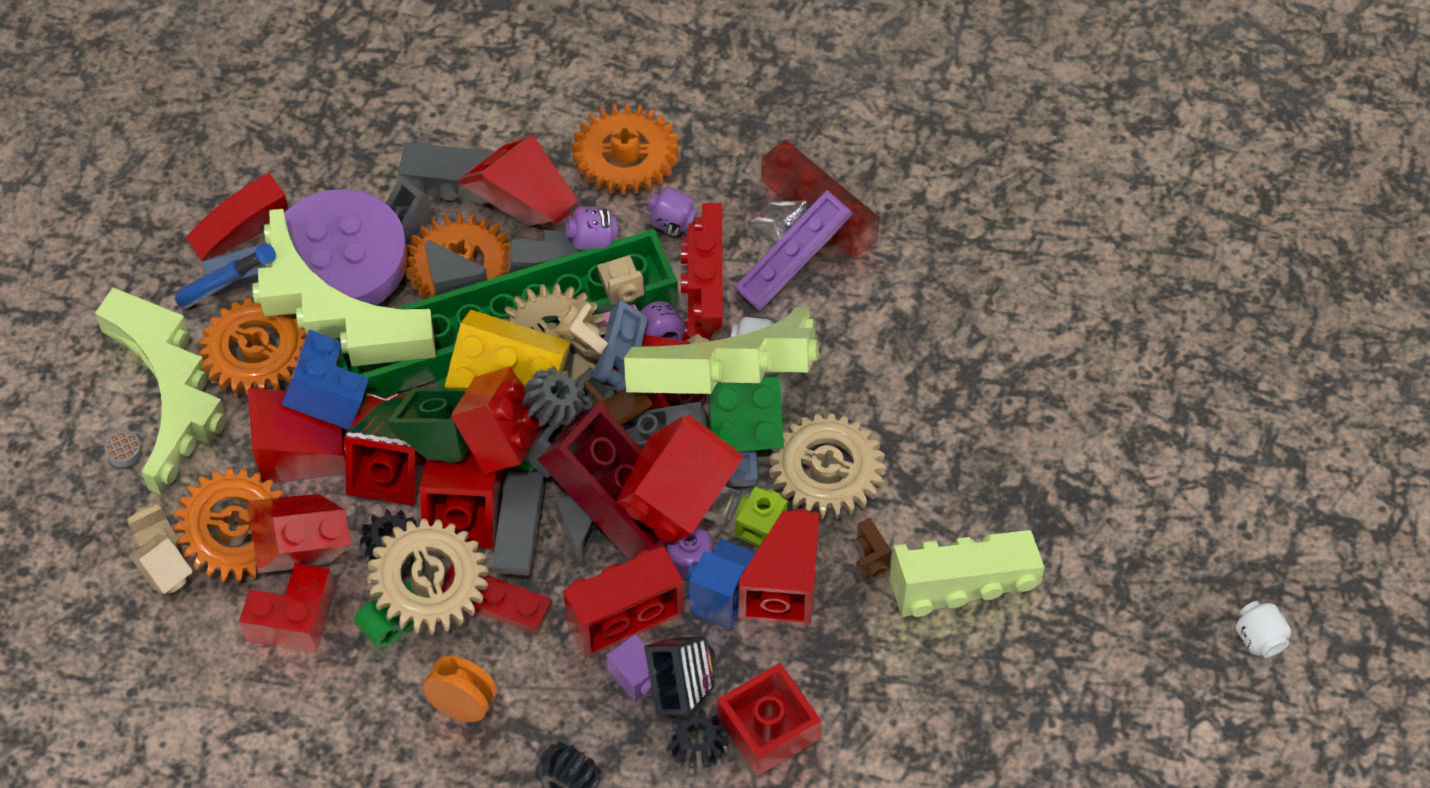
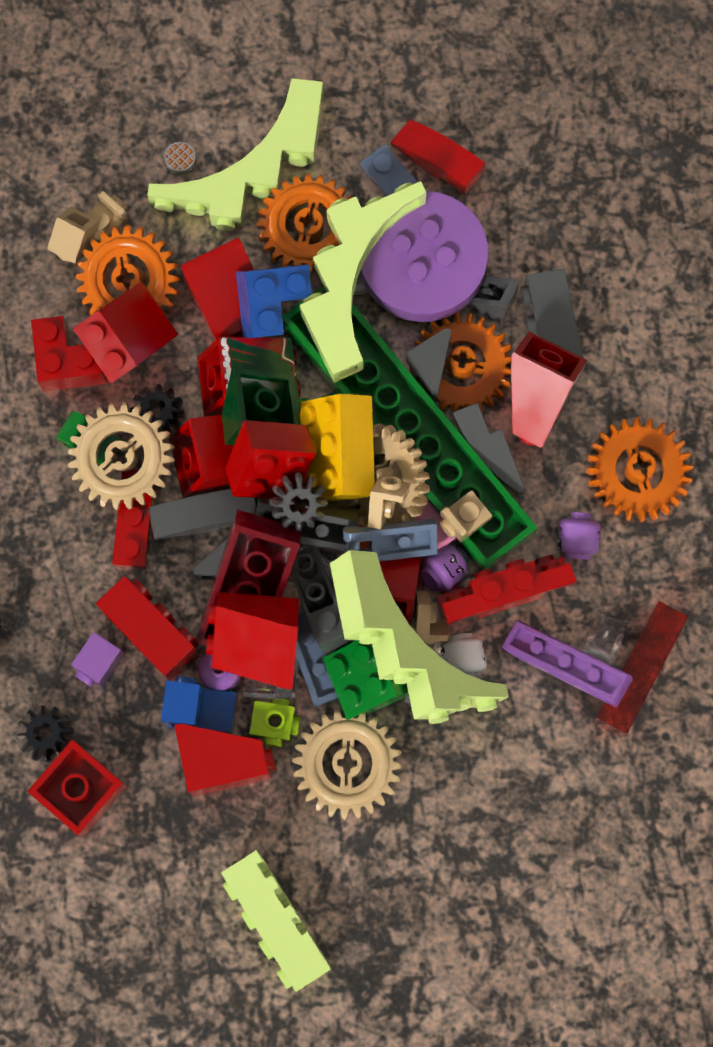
camera: 75 degrees right, 20 degrees up
blue piece [175,243,276,309] -> none
orange head [422,655,497,722] -> none
medium lavender head [565,207,617,250] -> none
reddish brown bracket [583,381,652,425] -> none
black torso [644,636,715,715] -> none
reddish brown bracket [854,517,892,582] -> none

